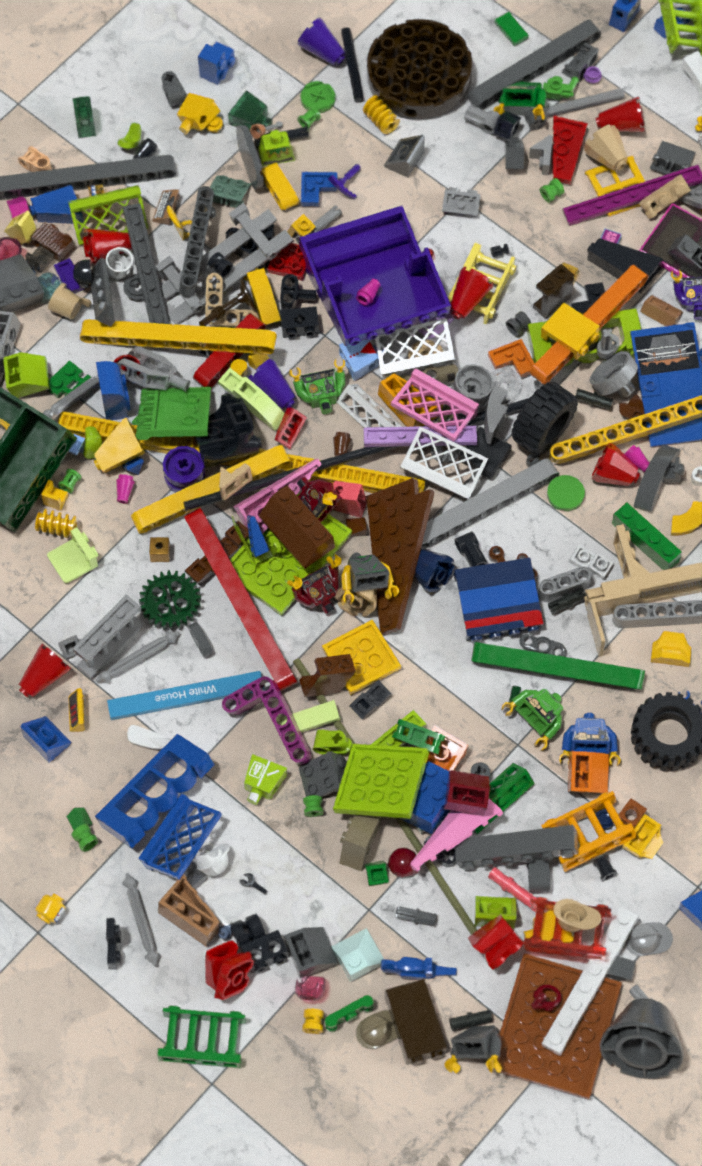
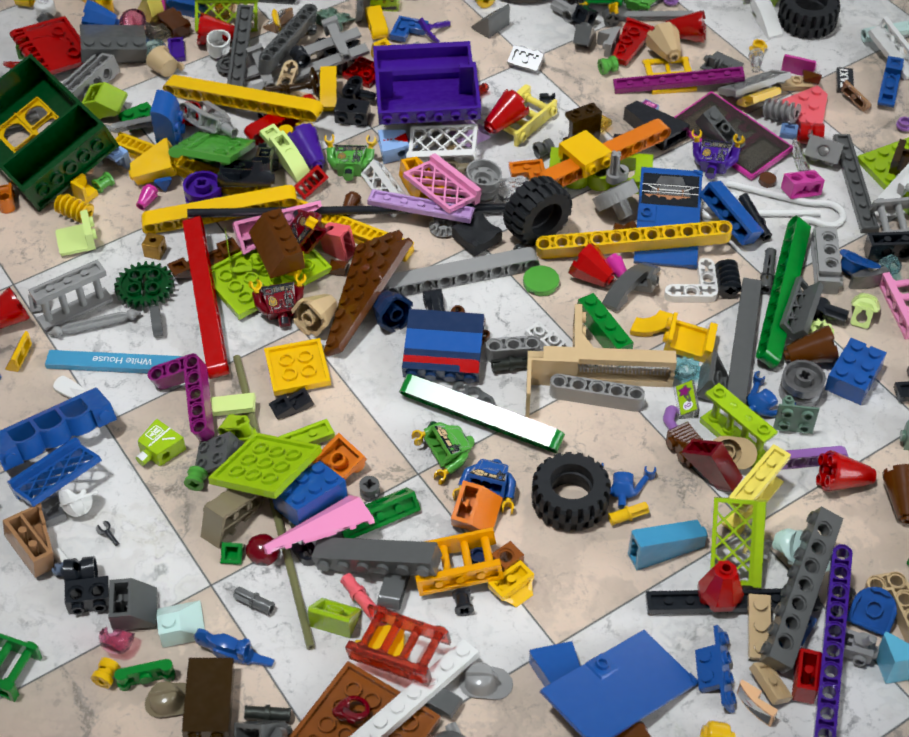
camera: 15 degrees right, 15 degrees down
black hair [73,259,92,288] -> none
lime hair [83,426,102,459] -> none
dark grey fence [91,258,115,326] -> none
red piece [205,940,254,1000] -> none
tan slope [219,463,253,501] -> none
blue slope [247,515,269,557] -> none
reddish brown panel [299,654,356,697] -> none
dark grey torso [341,552,399,605] -> none
dark pink cone [356,279,381,306] -> none
green plate [392,719,445,755] -> none
white fence [400,427,488,500] -> none
dark red slope [444,770,490,815] -> none
red piece [468,914,524,970] -> none
light grey slope [484,385,508,444] -> none
tan piece [553,899,601,932] -> none
pearl dark grey pin [575,388,613,411] -> none
tan plate [639,174,691,219] -> none
medium nougat slope [641,295,683,326] -> none
yellow slope [650,631,691,667] -> none

